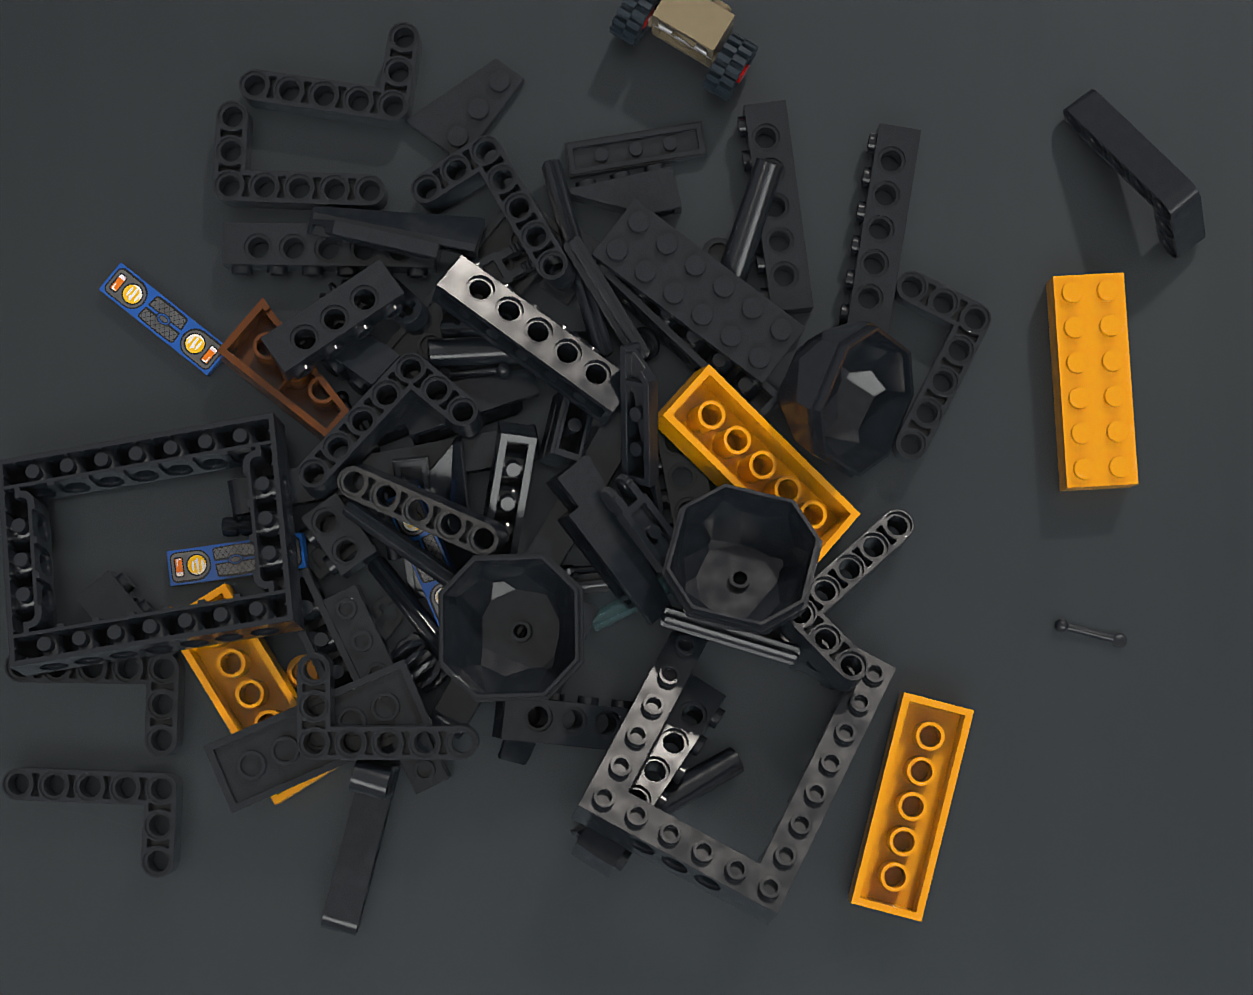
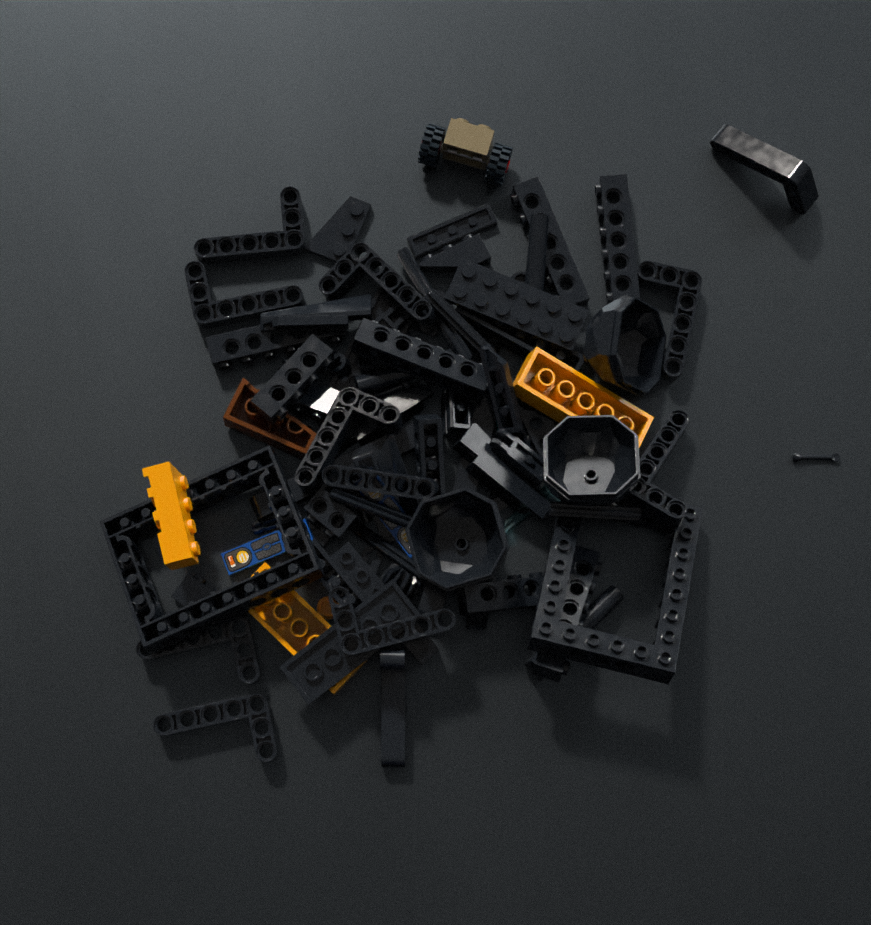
camera: 20 degrees left, 5 degrees down
tile [99,262,223,377] -> none
light orange brick [847,692,974,922] -> none
light orange brick [1046,272,1138,491] -> none
none -> light orange wedge [142,462,201,570]

